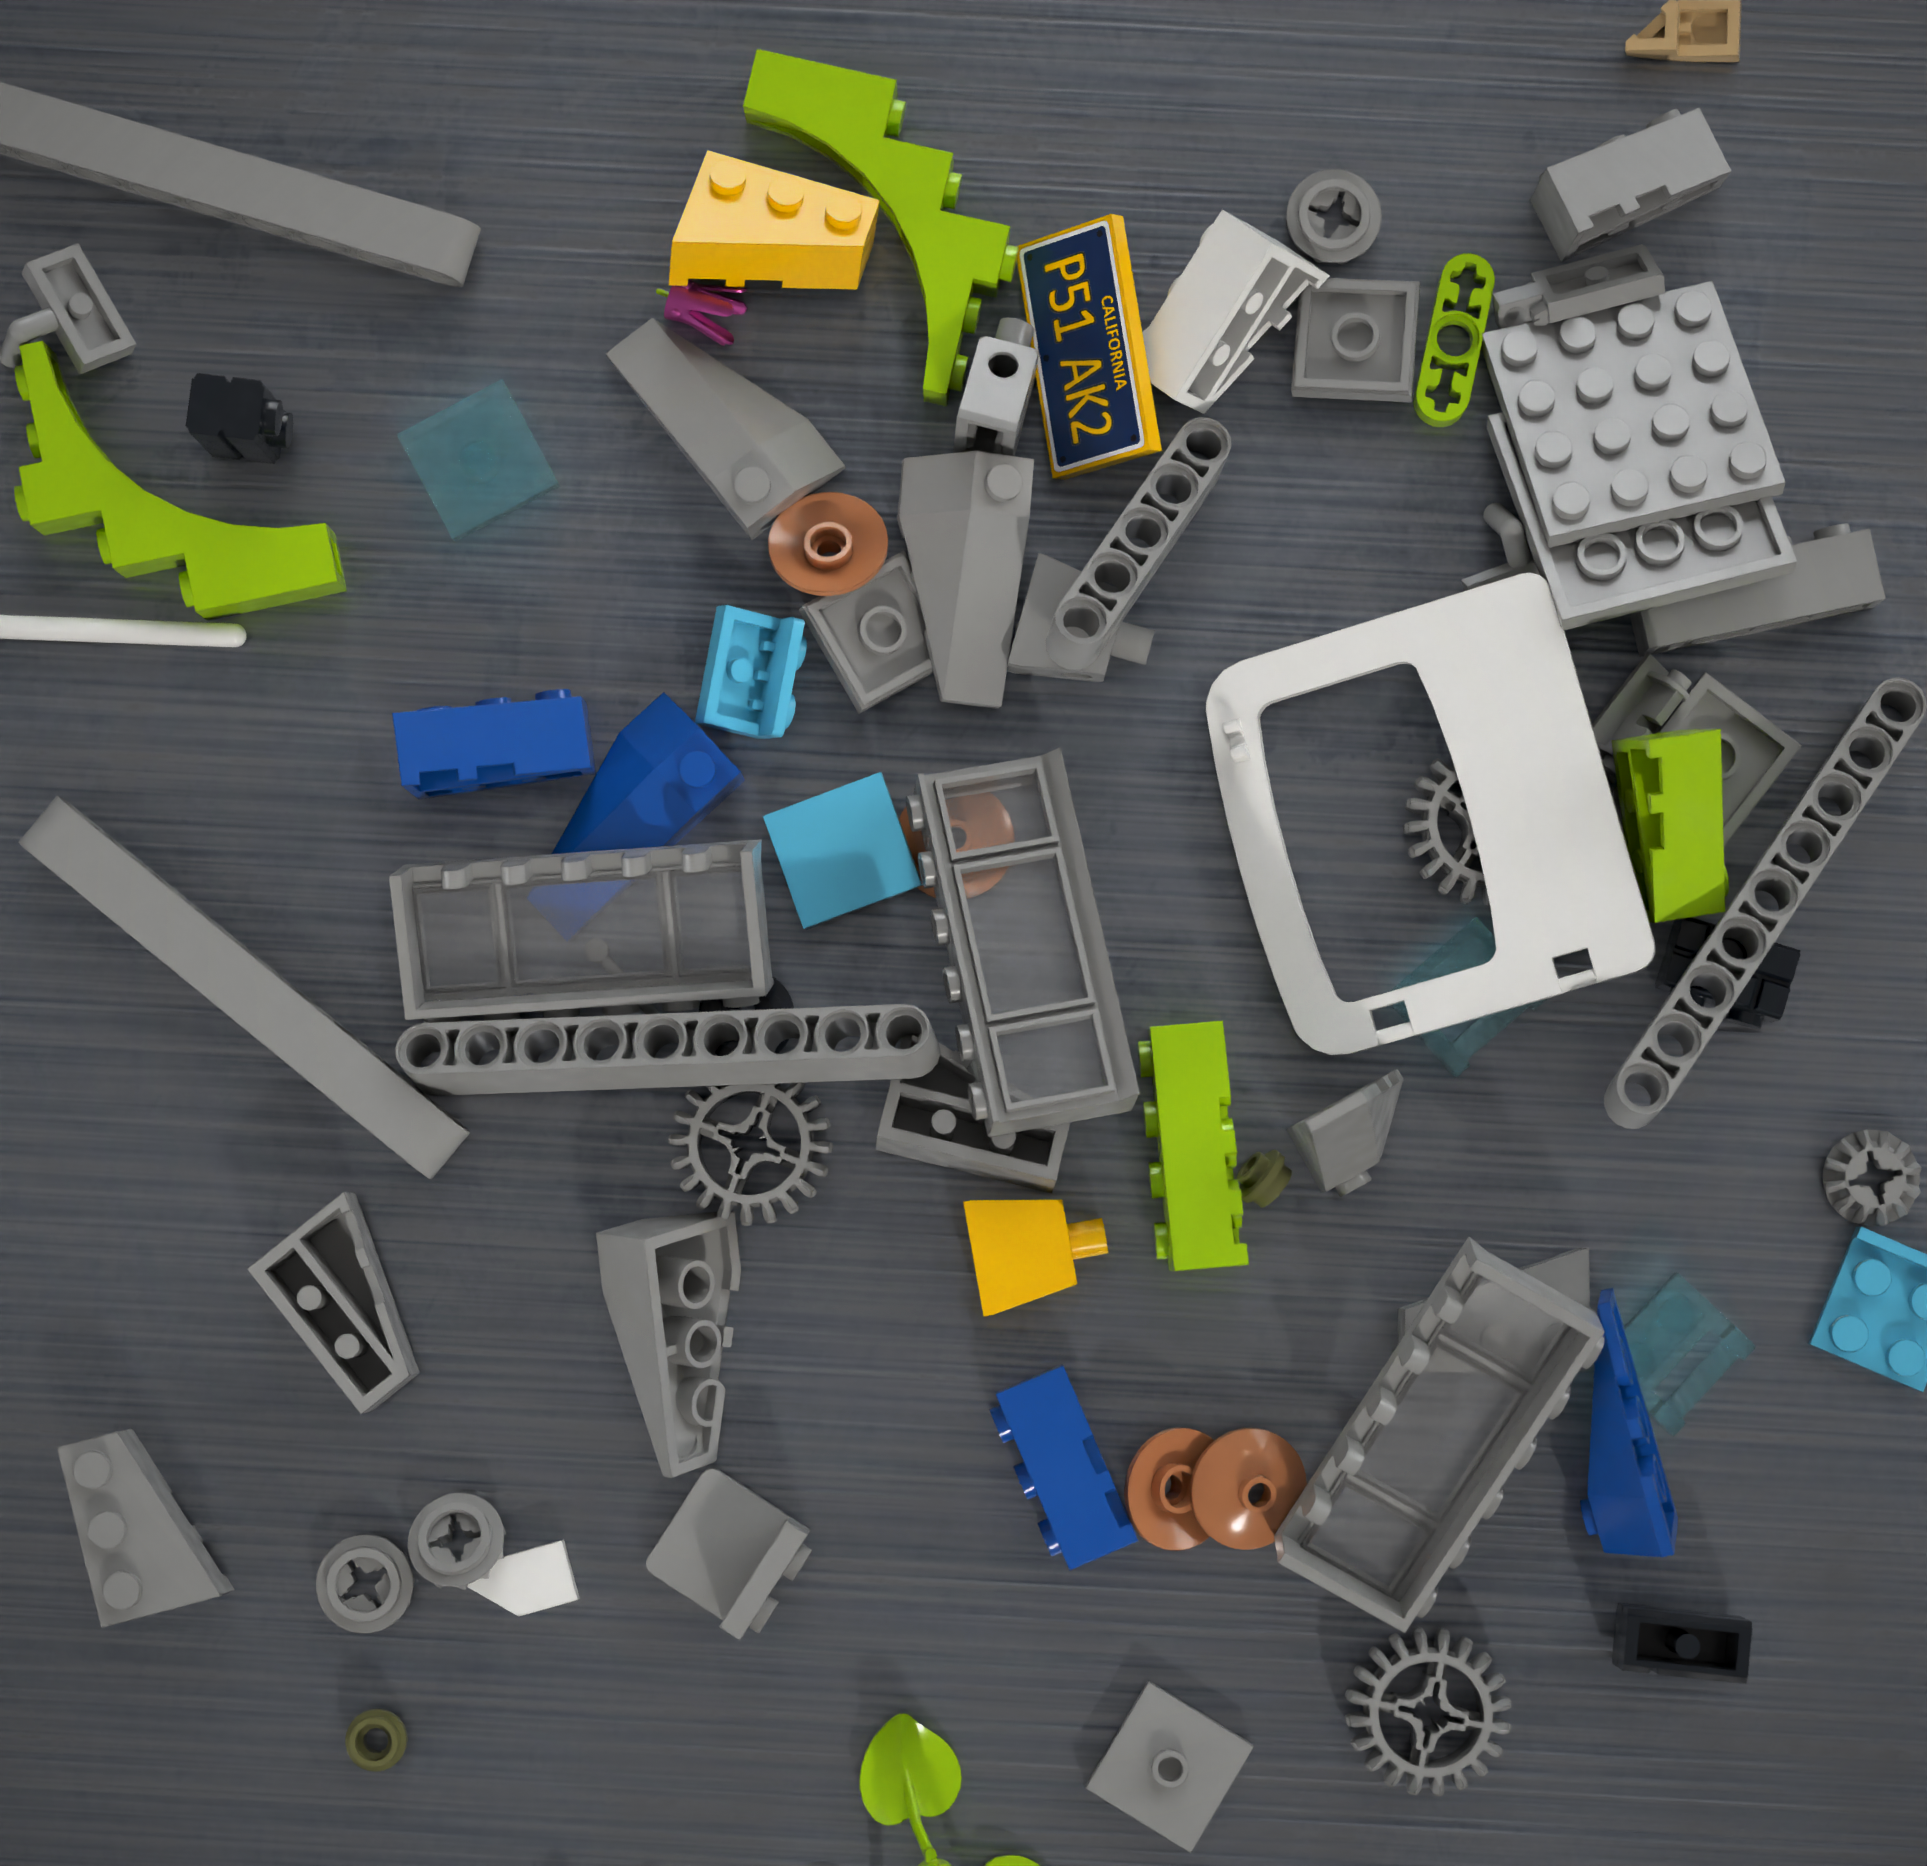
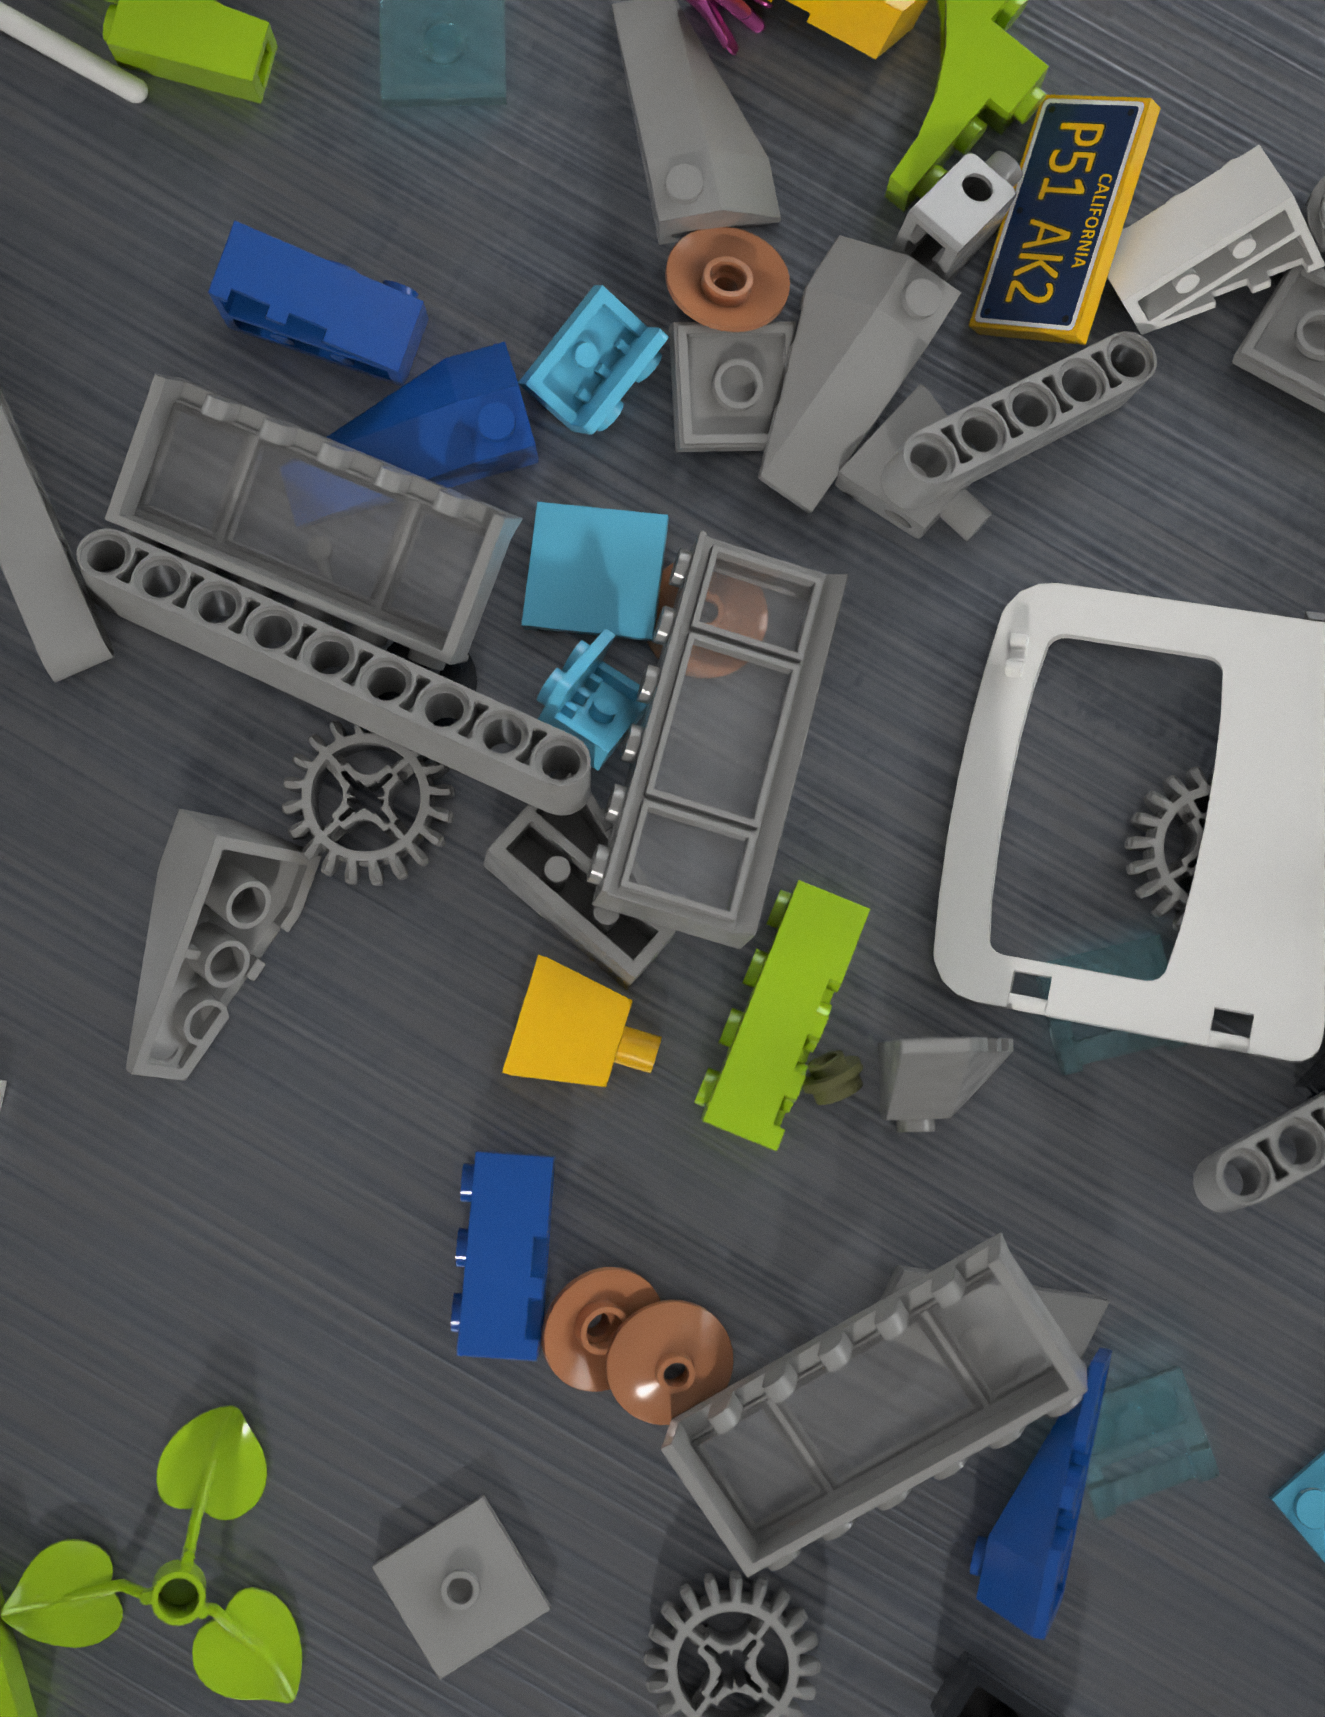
camera: 20 degrees right, 0 degrees up
light grey bracket [646,1468,812,1640] -> none
none -> medium azure bracket [536,628,646,771]

